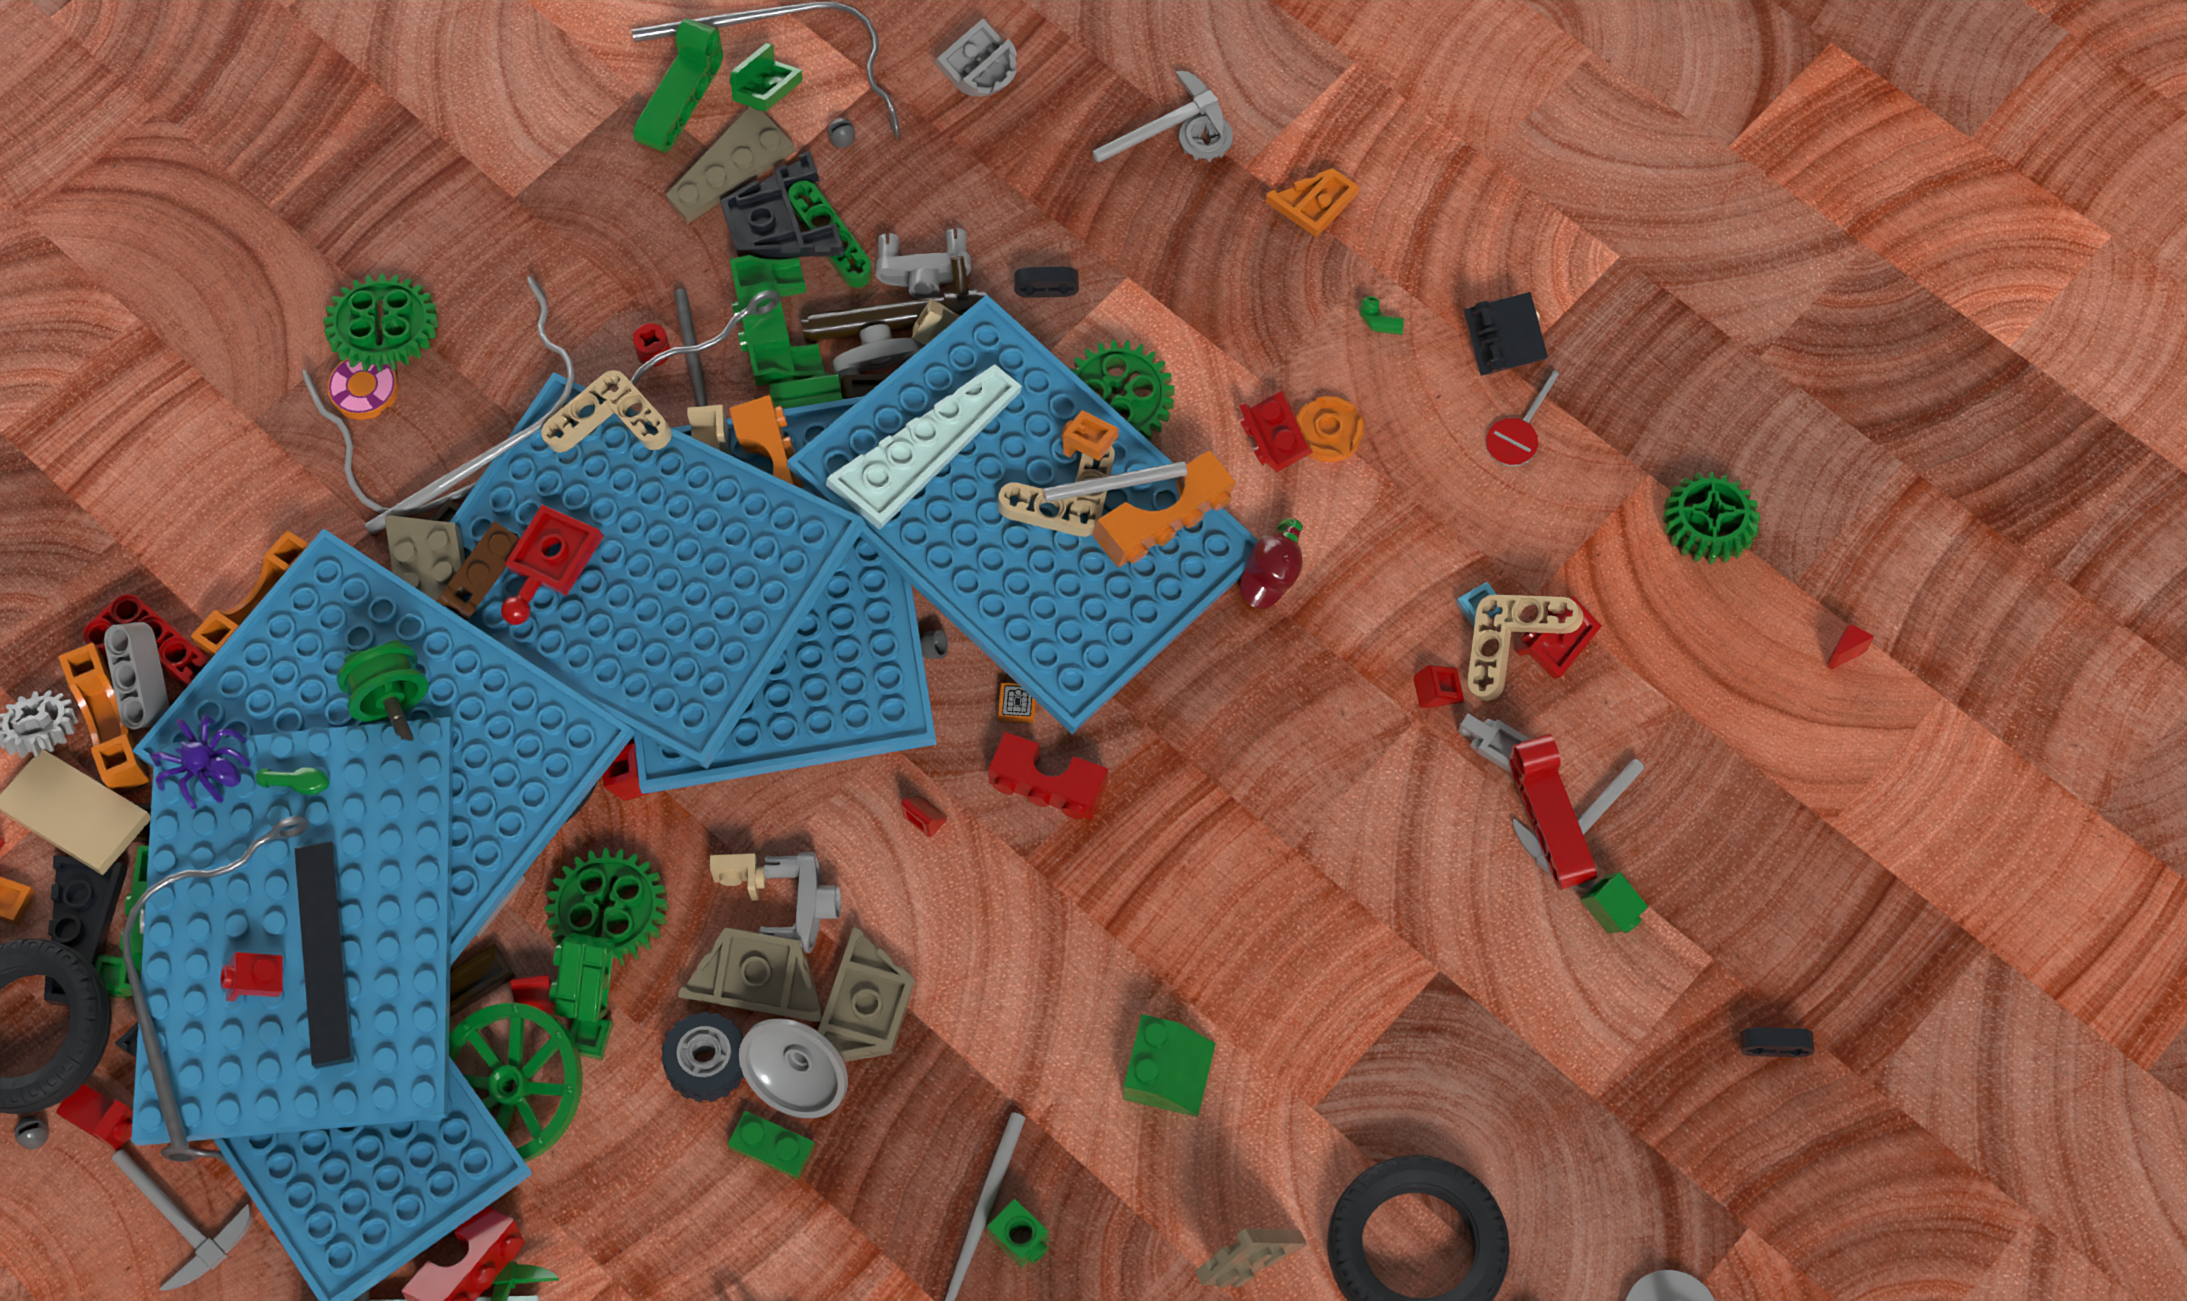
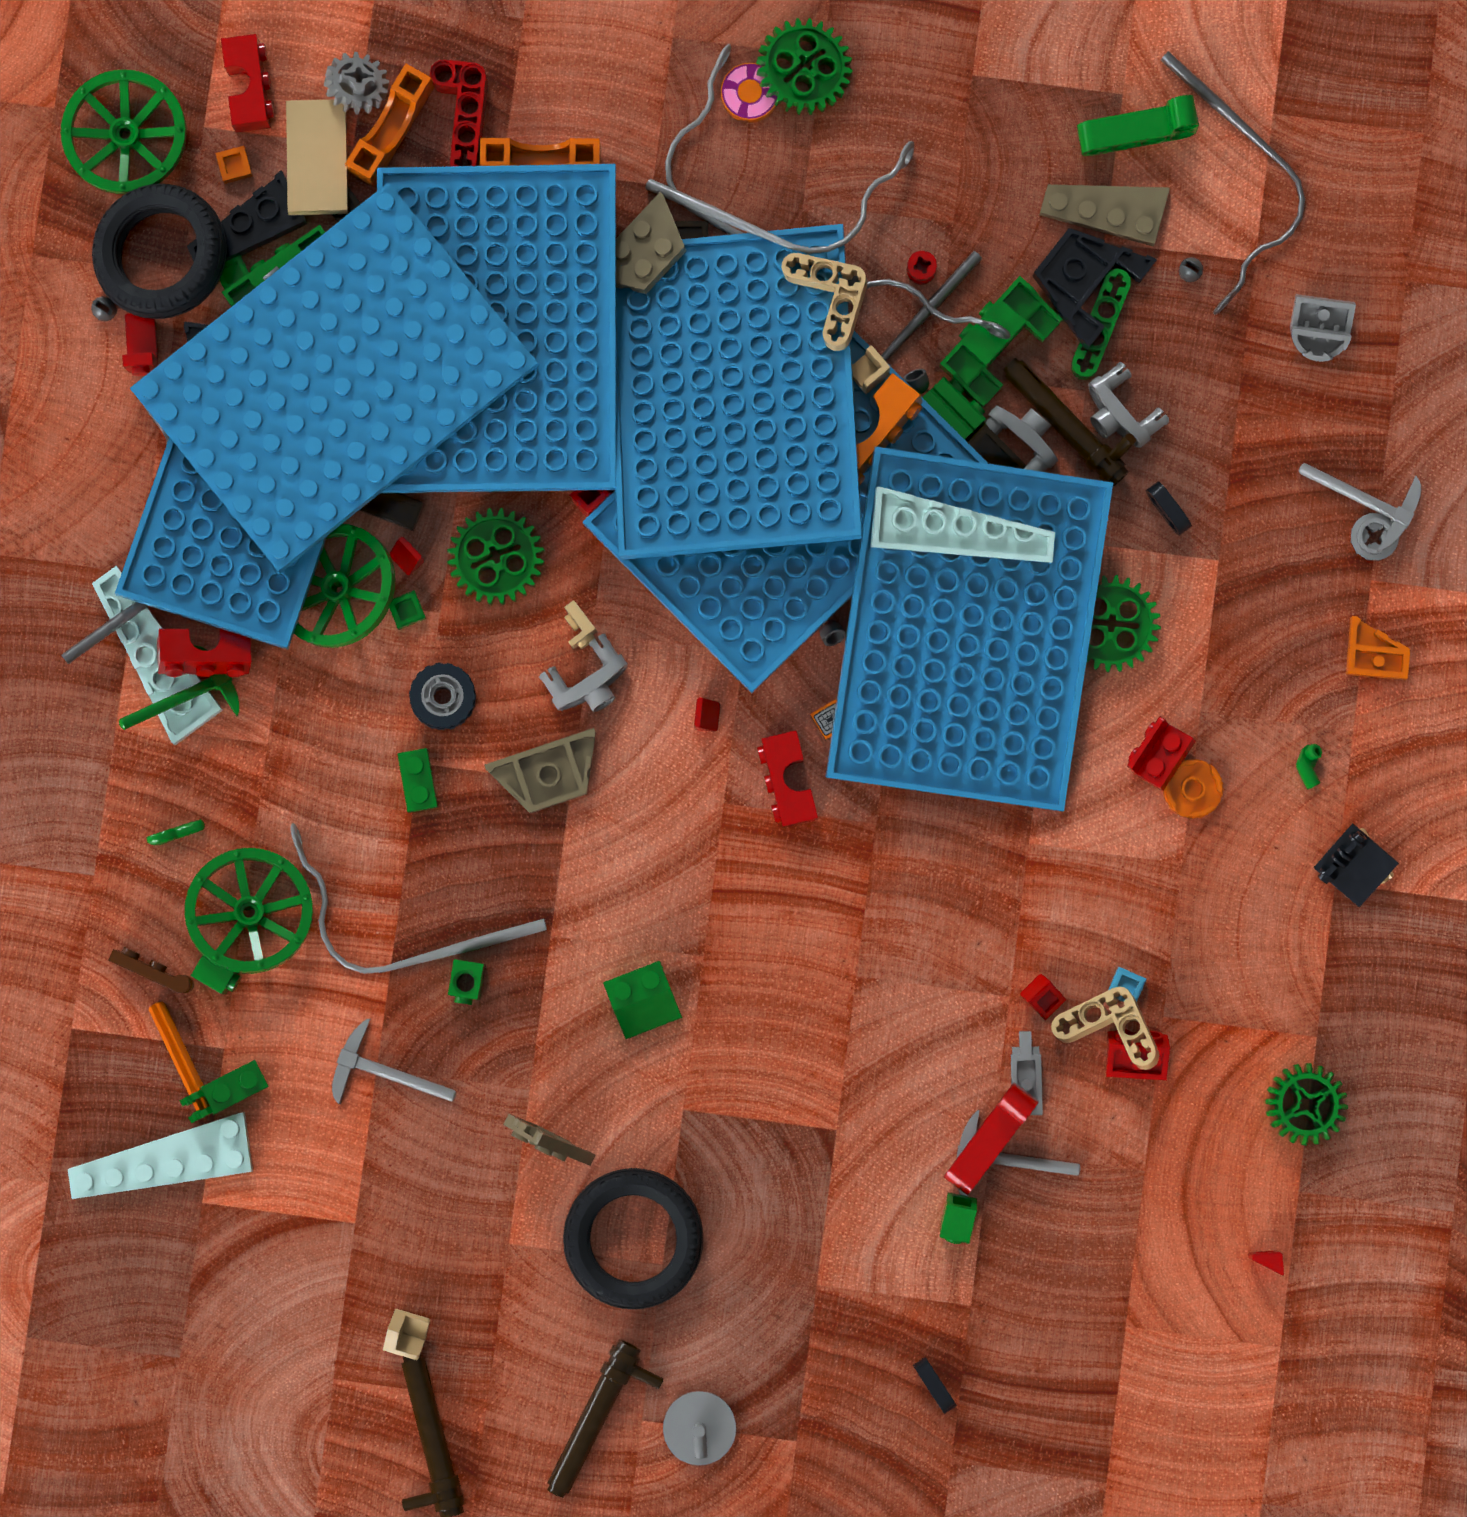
camera: 60 degrees right, 20 degrees up
light grey beam [104,622,170,729] -> none
light grey piece [112,1149,253,1291] -> none
flat silver piece [122,816,309,1153] -> none
dark purple animal [150,713,251,809] -> none
red bracket [220,952,283,1002] -> none
green piece [255,767,330,795] -> none
black tile [294,841,354,1069] -> none
green wheel [336,640,429,741] -> none
reddish brown plate [436,521,520,621] -> none
red plate [501,504,604,625] -> none
green brick [549,933,615,1022] -> none
dark tan wing [678,927,823,1022] -> none
green bracket [730,43,803,112] -> none
light grey dish [739,1019,848,1118] -> none
tan panel [913,299,960,346] -> none
tan beam [997,446,1115,537] -> none
light grey bar [1043,461,1187,503] -> none
orange bracket [1061,410,1118,461] -> none
orange arch [1092,450,1236,568] -> none
dark red hair [1240,518,1303,609] -> none
red piece [1486,371,1559,467] -> none

